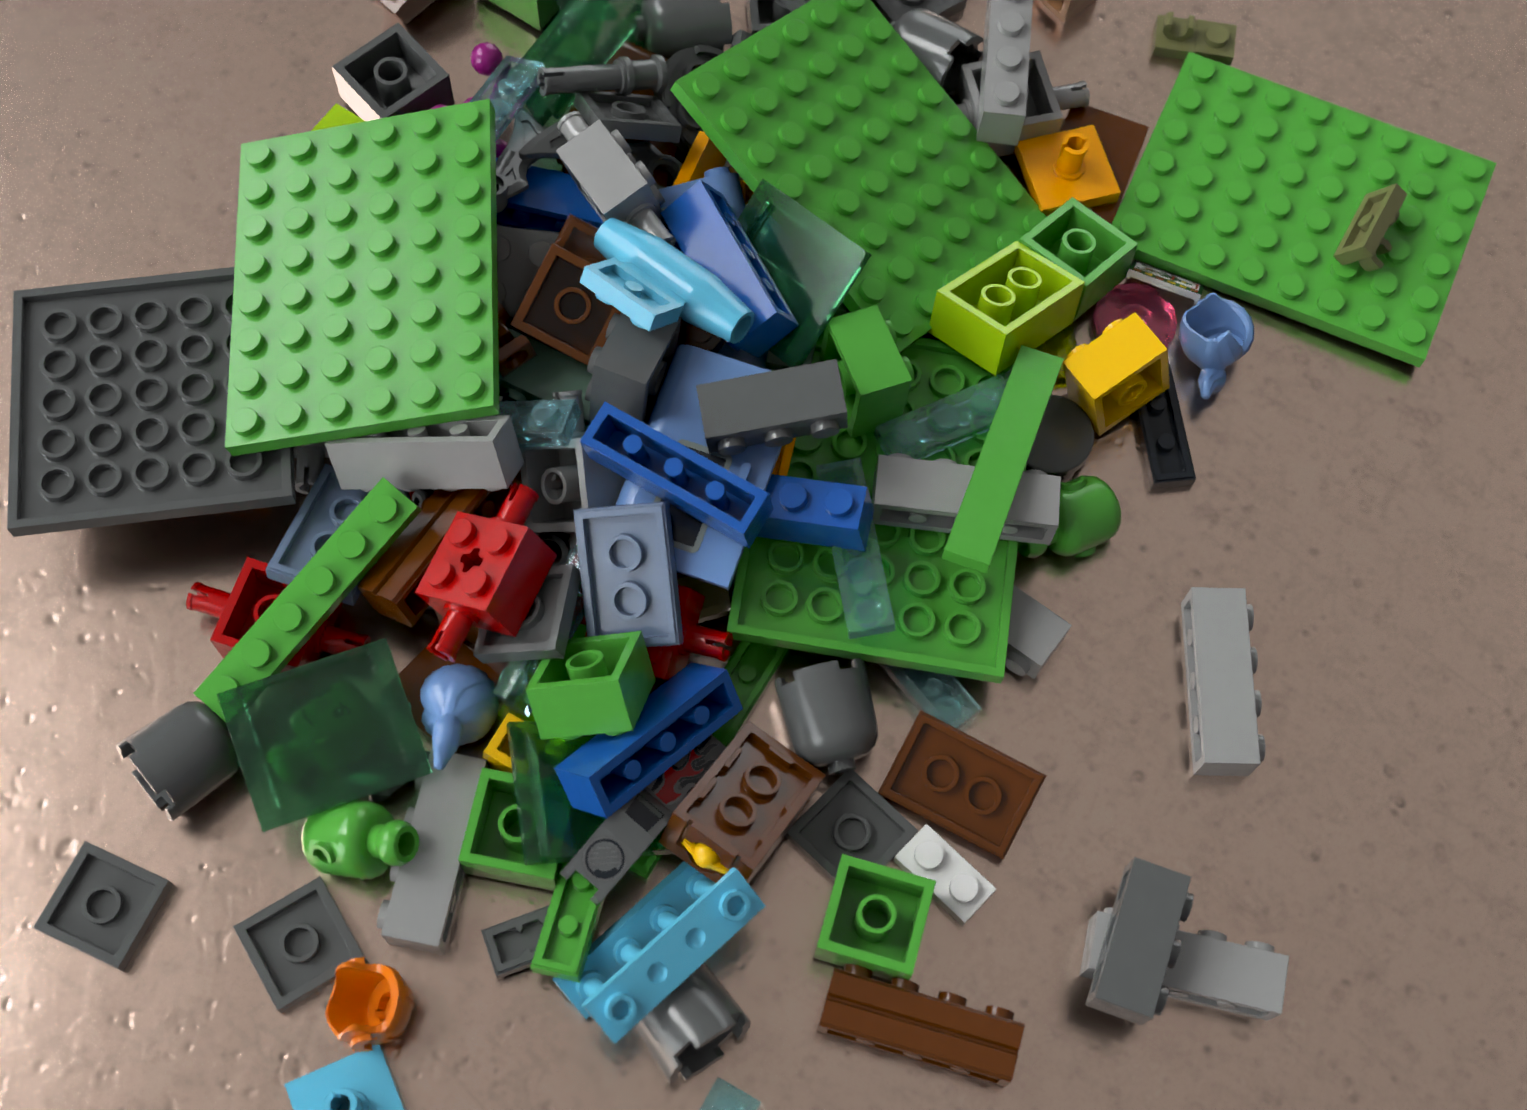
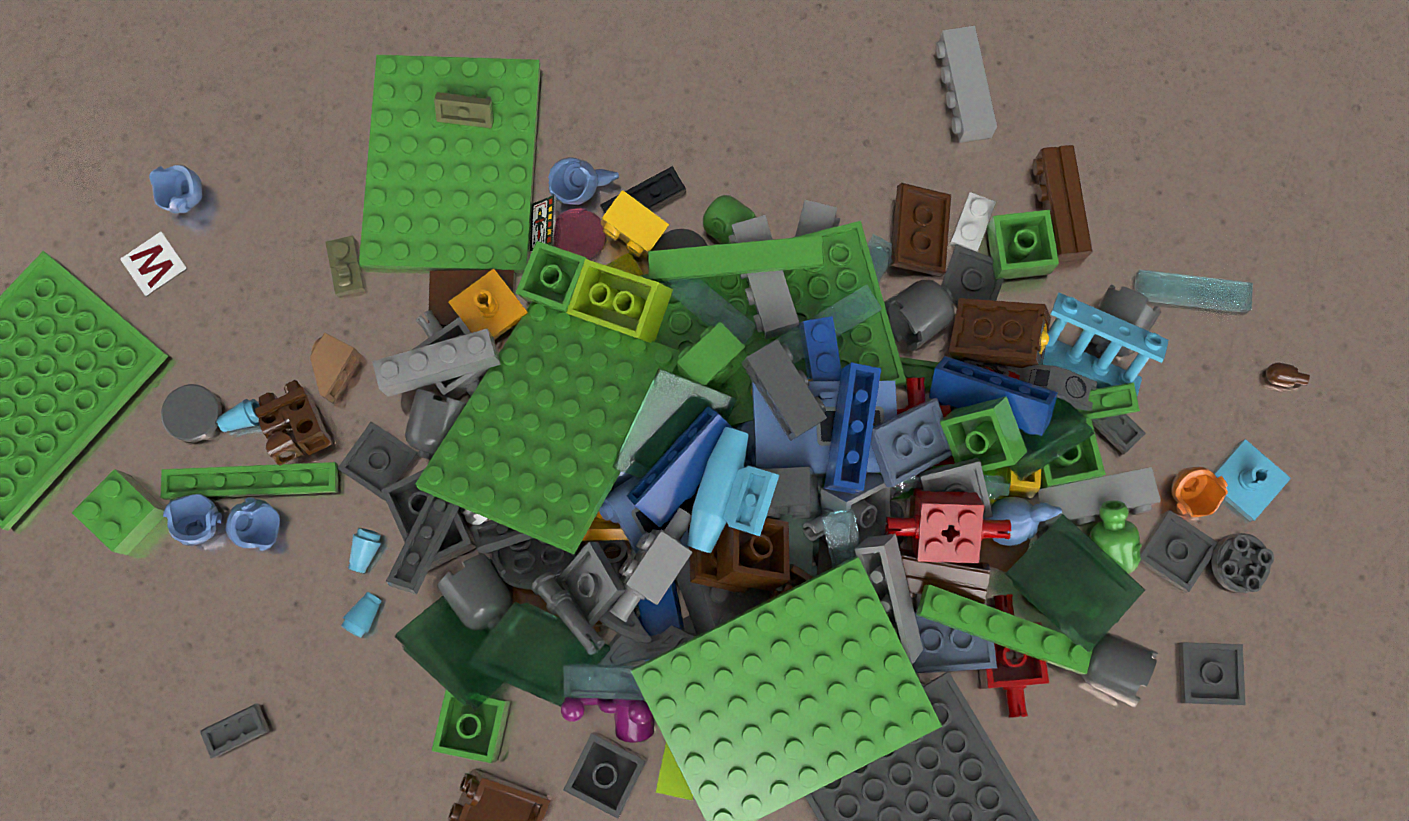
camera: 105 degrees left, 10 degrees up
dark grey brick [1085,857,1194,1025] -> none
light grey brick [1181,587,1266,776] -> none
none -> dark grey tile [1211,533,1274,593]

